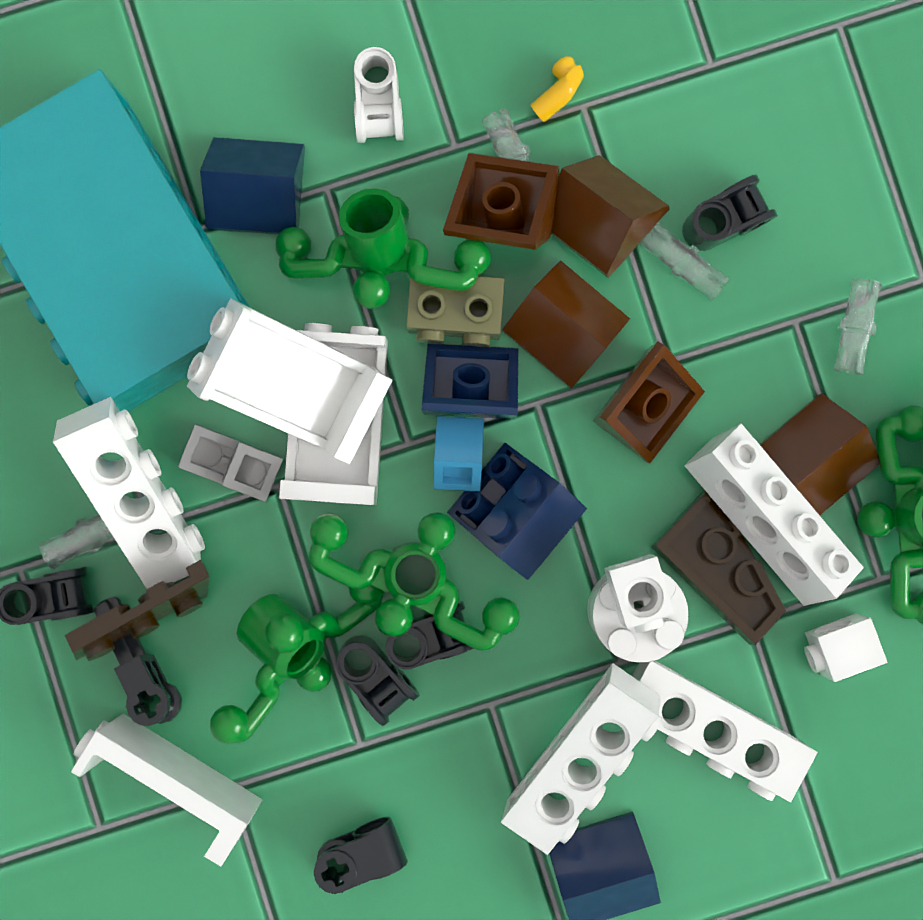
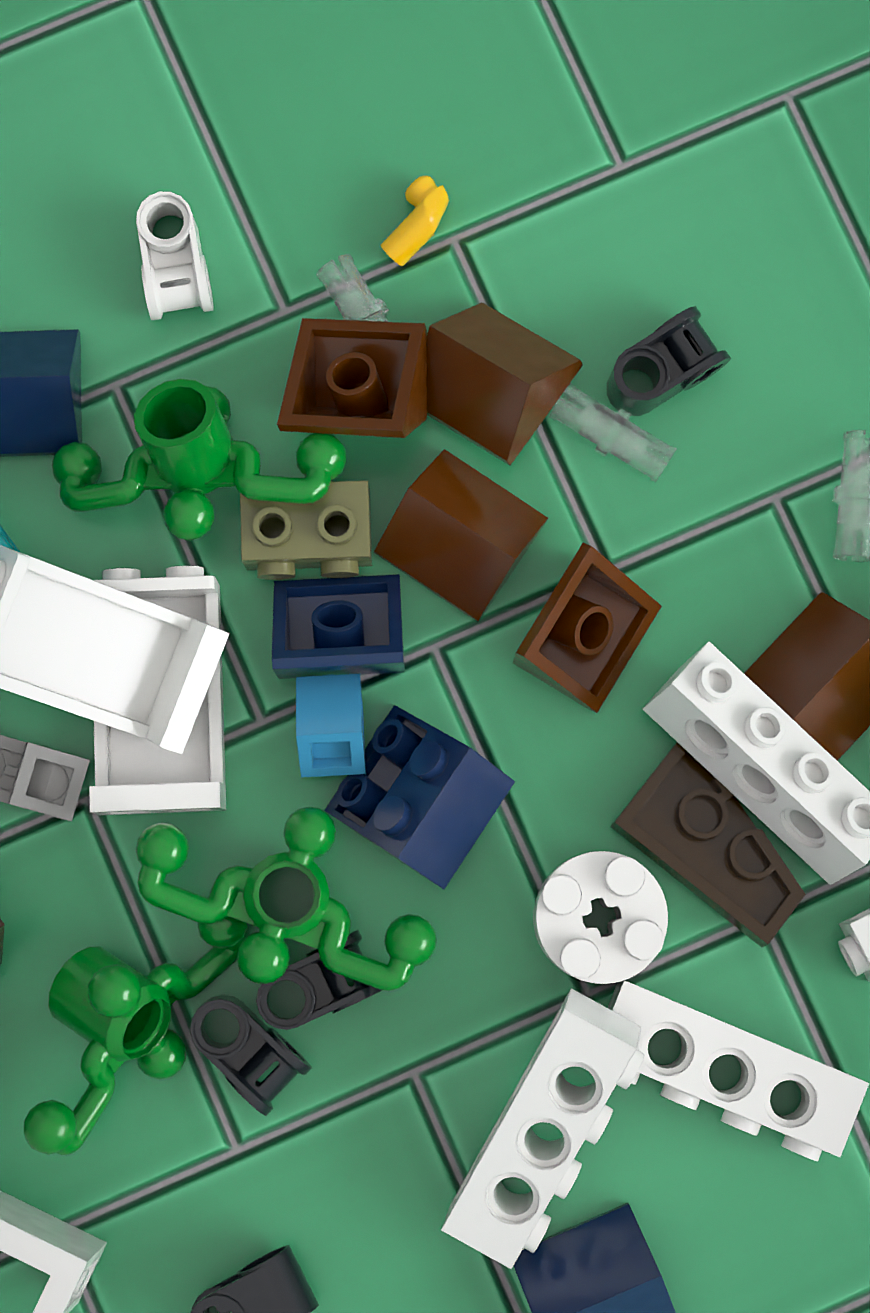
camera: 10 degrees left, 5 degrees down
white brick [604,554,675,633] -> none

